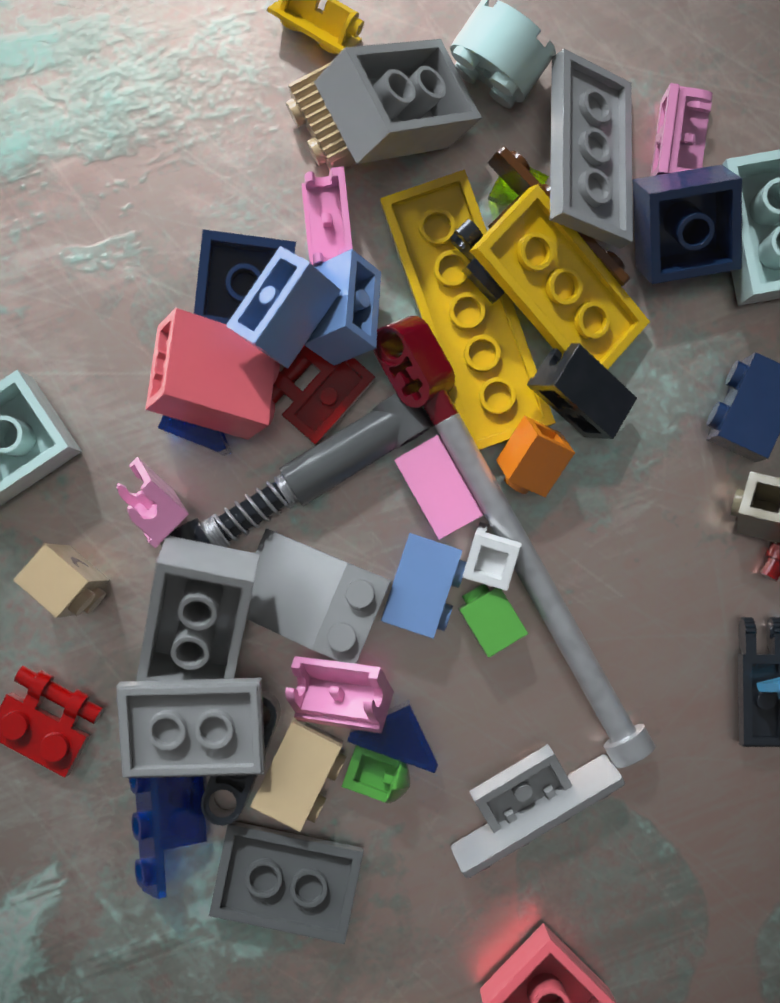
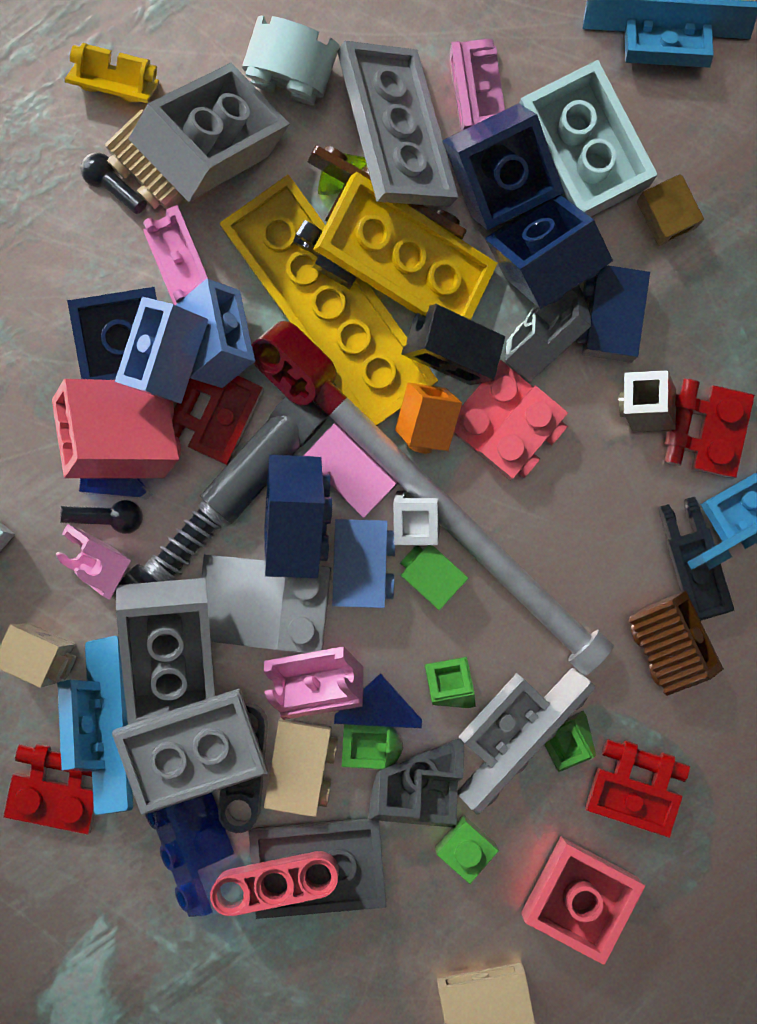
camera: 20 degrees left, 0 degrees up
none -> dark azure bracket [57,636,133,815]
none -> black bar [60,500,143,534]
none -> black bar [80,153,147,214]
none -> coral beam [210,851,339,916]
none -> dark blue brick [264,455,332,578]
none -> dark grey slope [368,739,464,827]
none -> bright green slope [425,657,476,708]
none -> bright green brick [435,815,499,884]
none -> coral plate [454,360,568,481]
none -> dark blue brick [485,195,613,310]
none -> dark grey slope [505,284,591,382]
none -> bright green slope [544,711,596,772]
none -> red plate [585,739,690,838]
none -> reddish brown brick [629,591,724,696]

